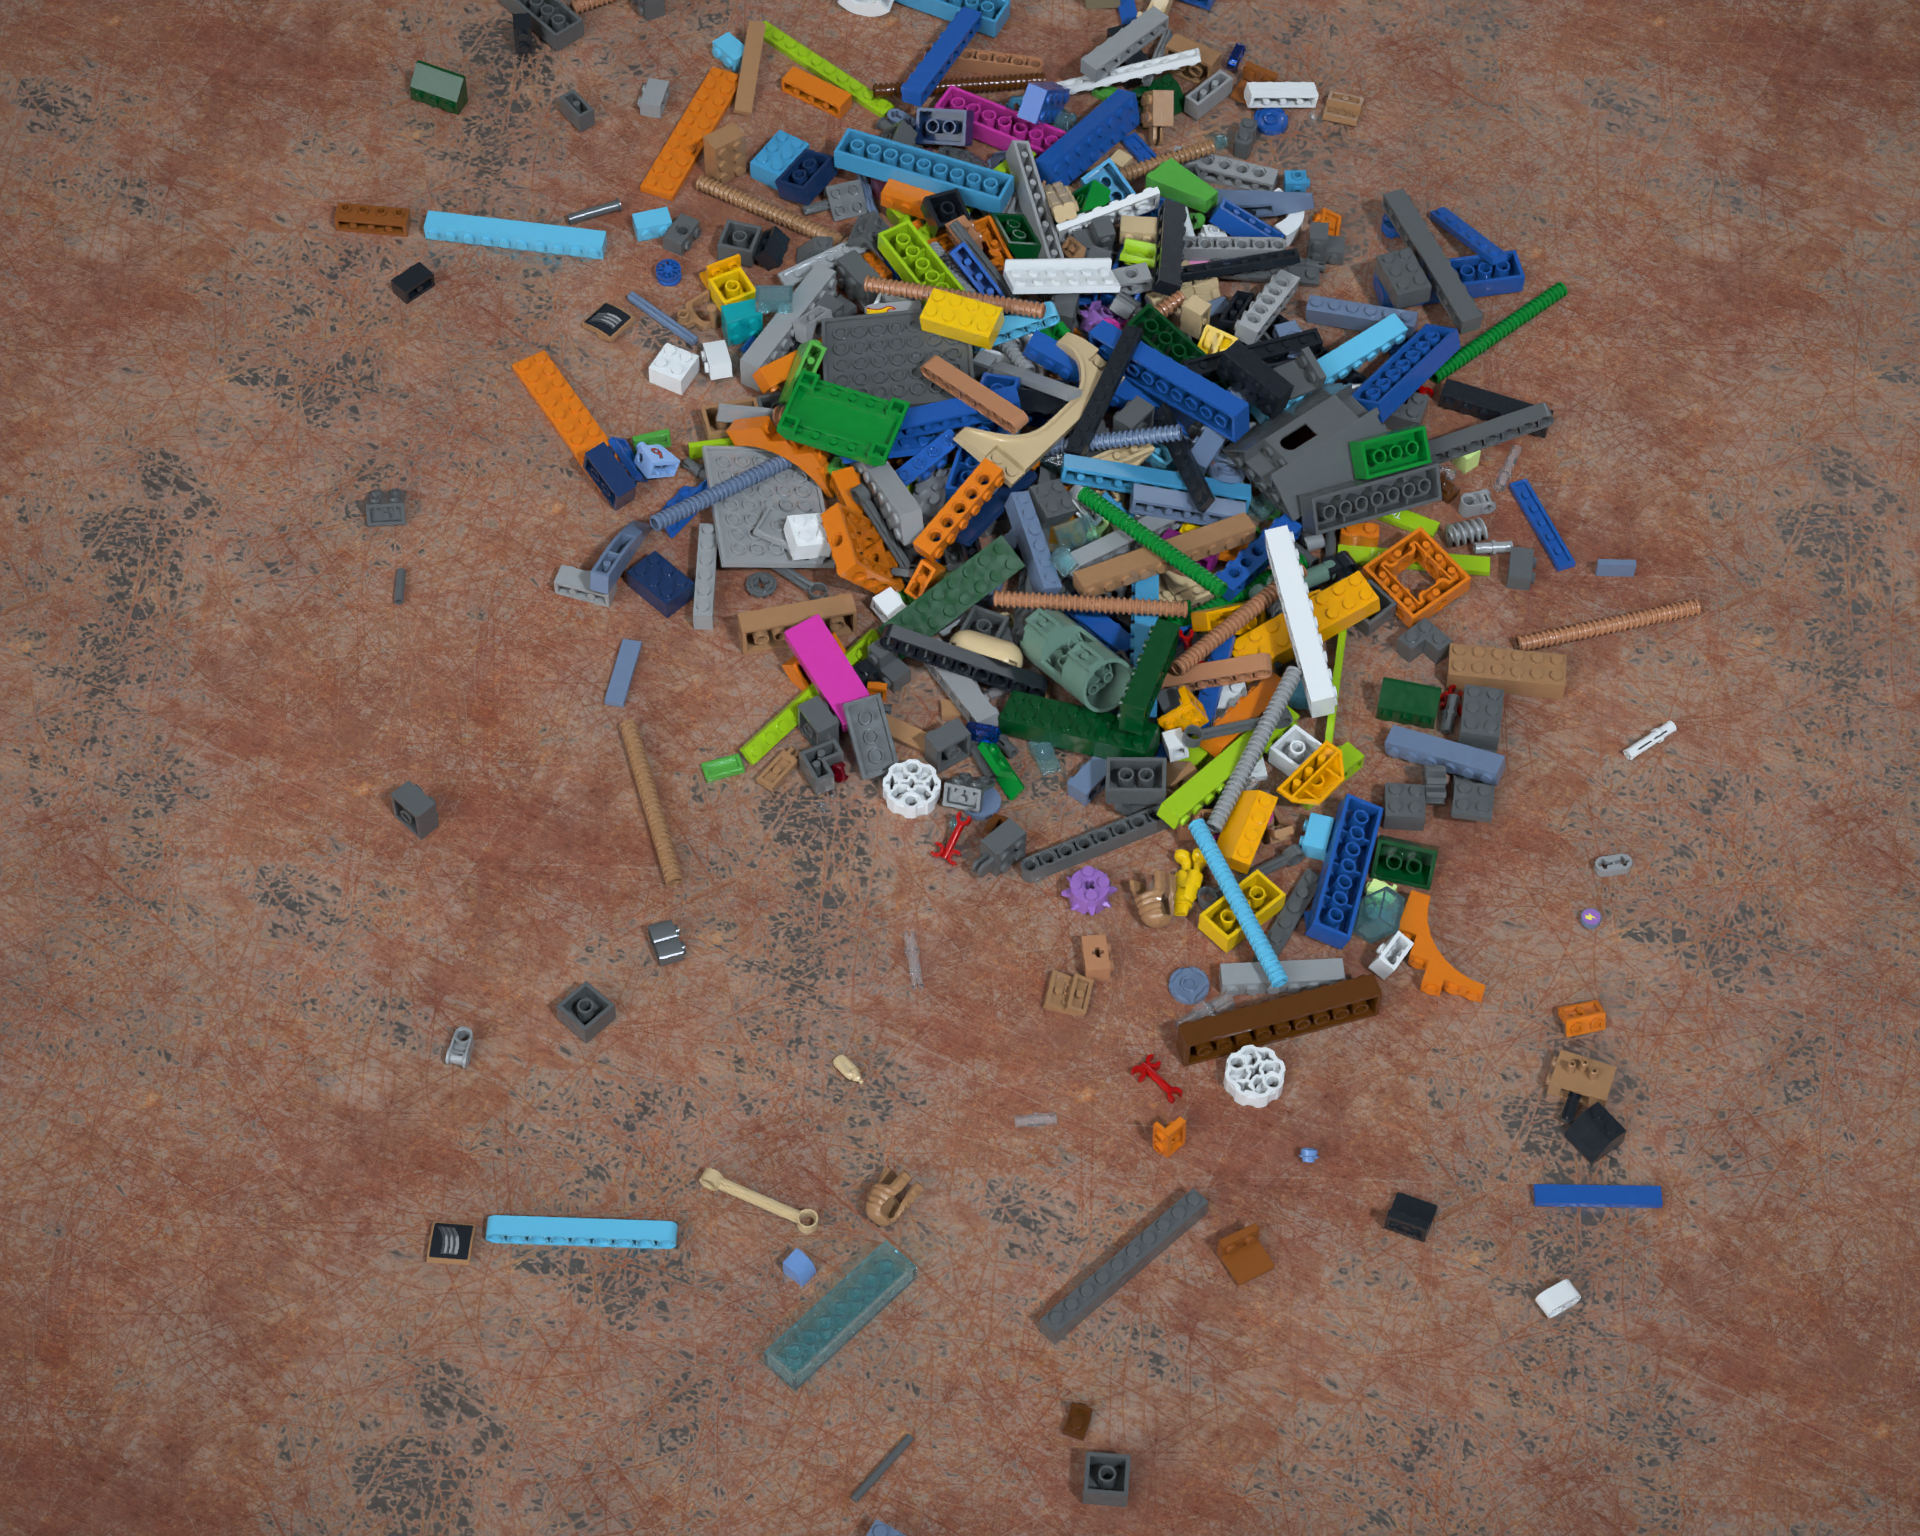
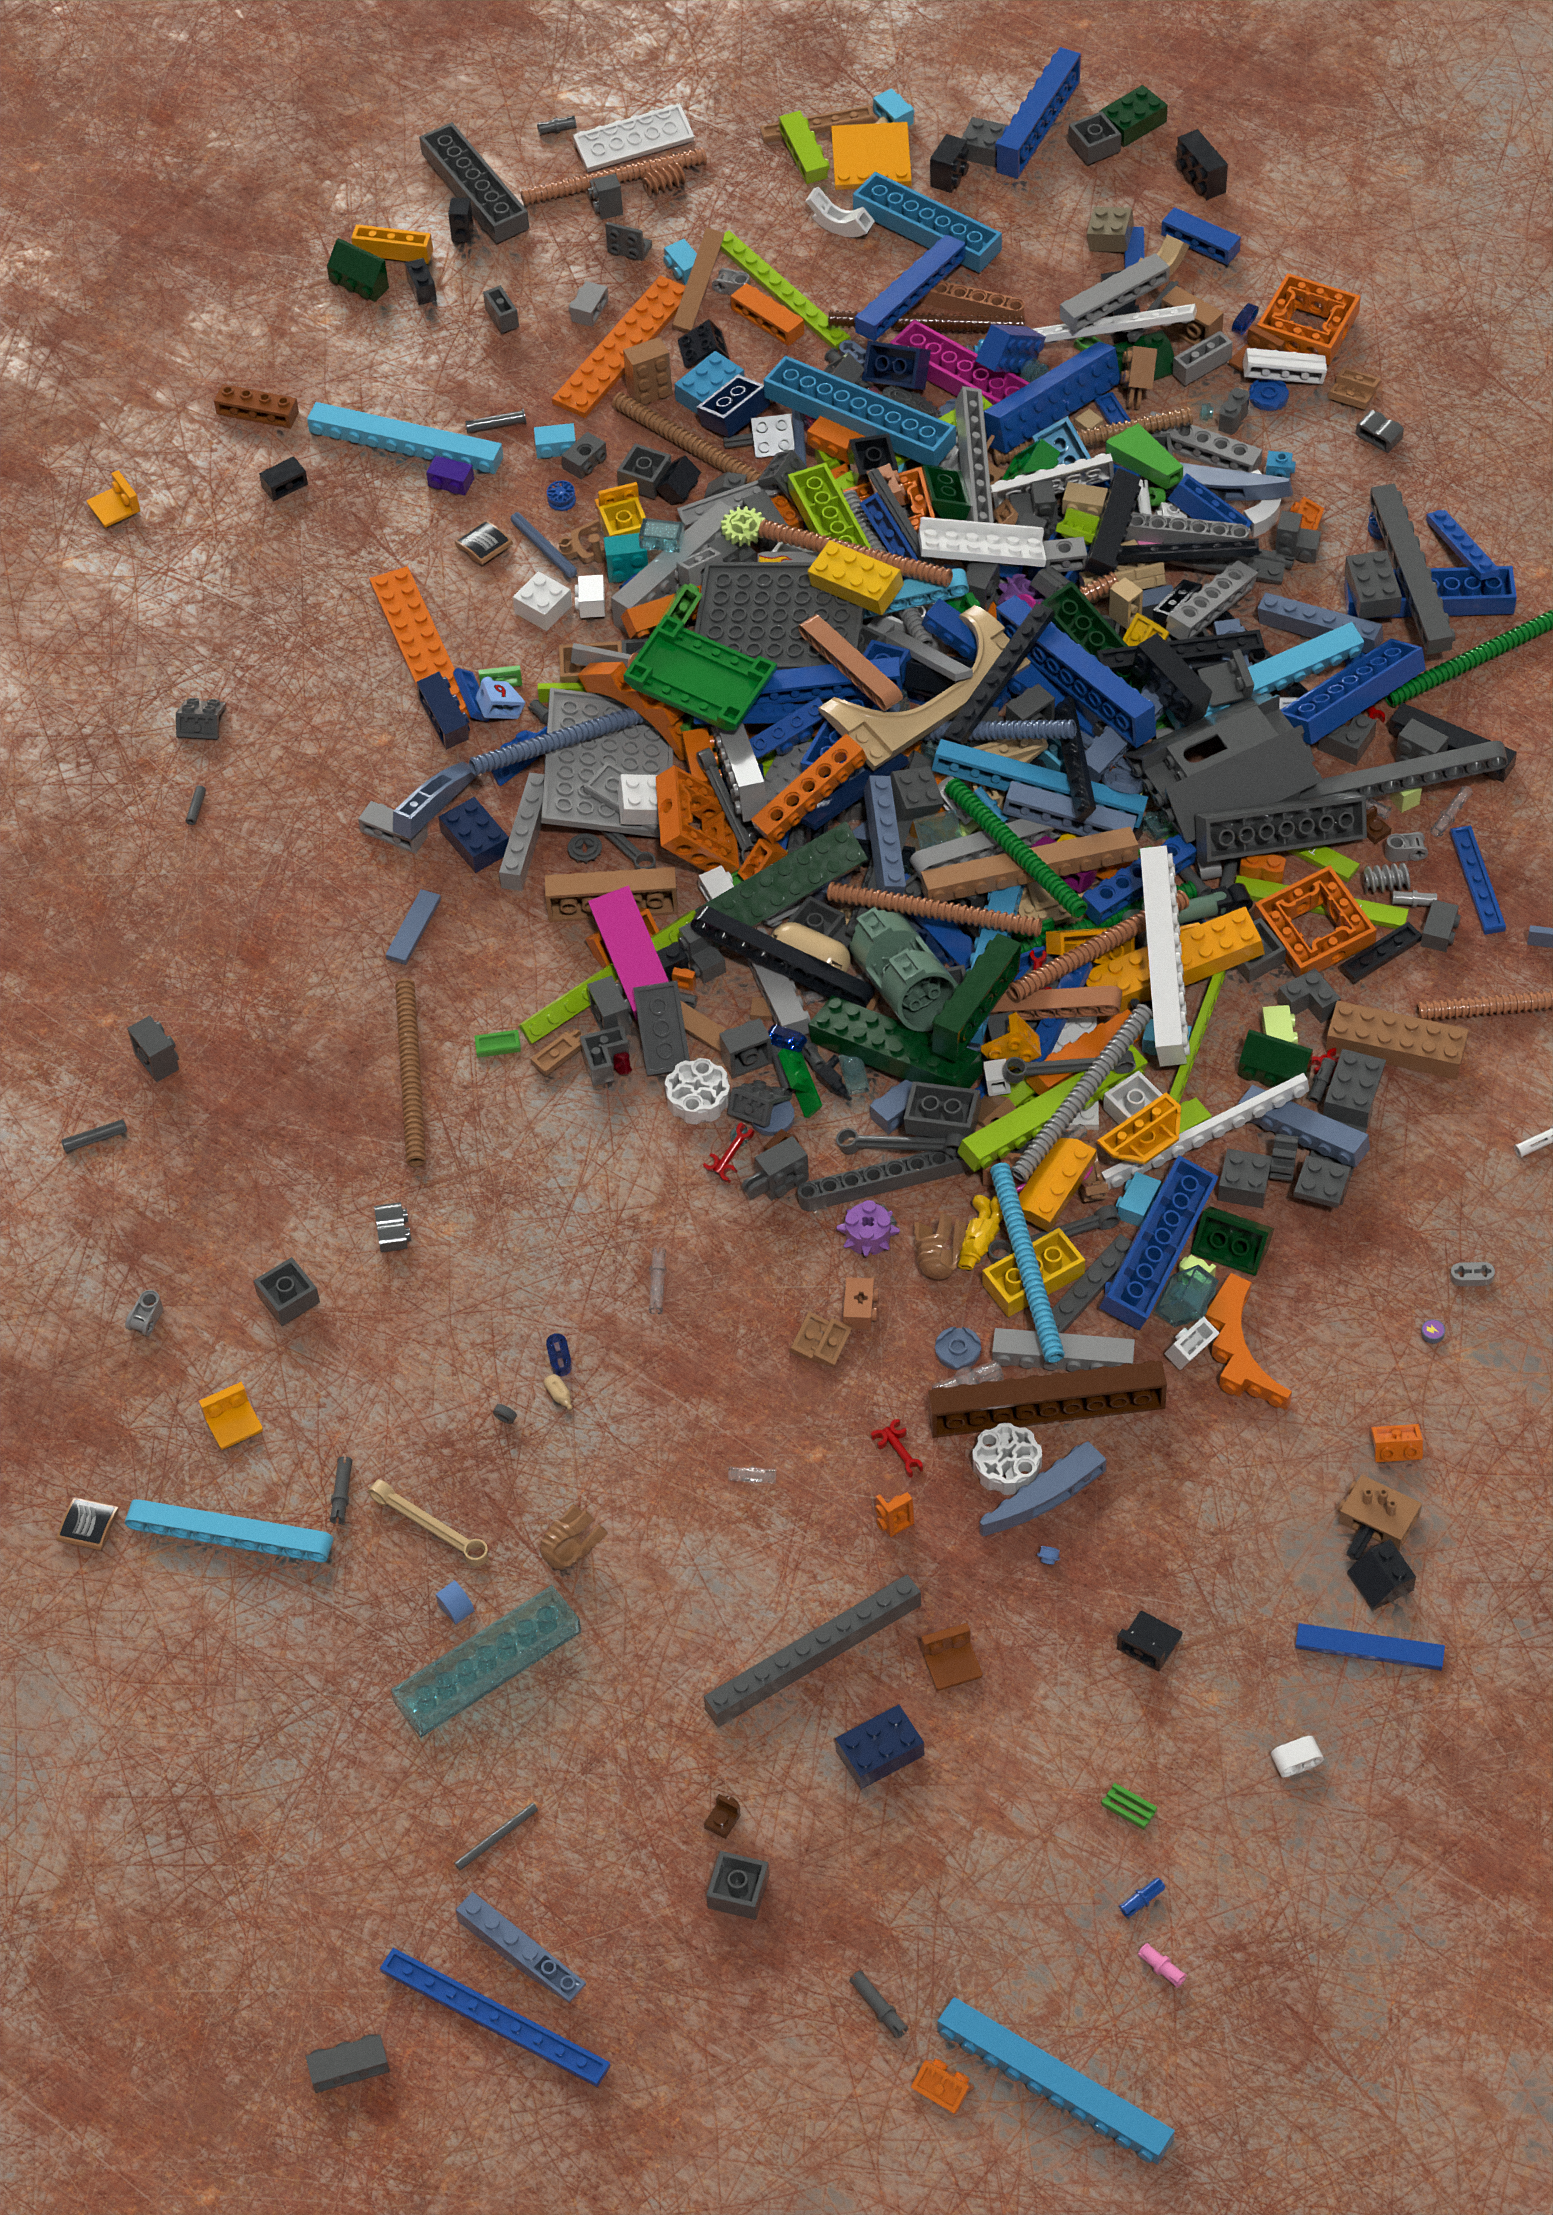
camera: 15 degrees right, 0 degrees up
dark grey tile [891,567,916,577] -> none
tan brick [1043,181,1079,224] -> none
clear light blue bracket [1049,547,1079,577] -> none
green brick [1349,425,1432,480] -> none
none -> dark grey axle [61,1119,127,1152]
none -> light orange bracket [87,470,141,528]
none -> light orange bracket [199,1382,263,1450]
none -> dark grey pin [330,1456,353,1524]
none -> light orange brick [351,224,433,264]
none -> black brick [405,258,437,305]
none -> dark purple brick [426,456,474,496]
none -> dark grey tile [493,1404,517,1424]
none -> clear blue beam [546,1333,572,1376]
none -> dark grey bracket [605,222,652,261]
none -> black bracket [678,319,730,369]
none -> light grey piece [712,268,750,295]
none -> yellowish green gear [721,506,765,546]
none -> black piece [816,1054,852,1101]
none -> dark blue brick [835,1704,925,1790]
none -> dark grey piece [836,1128,966,1157]
none -> sand blue slope [980,1441,1107,1536]
none -> white plate [1101,1073,1309,1190]
none -> bright green tile [1101,1783,1157,1830]
none -> blue axle [1118,1878,1165,1919]
none -> bright pink pin [1138,1943,1187,1988]
none -> orange brick [1257,273,1361,365]
none -> yellowish green brick [1261,1005,1298,1044]
none -> black plate [1340,922,1422,984]
none -> dark grey brick [1356,410,1404,453]
none -> dark grey brick [1395,718,1449,762]

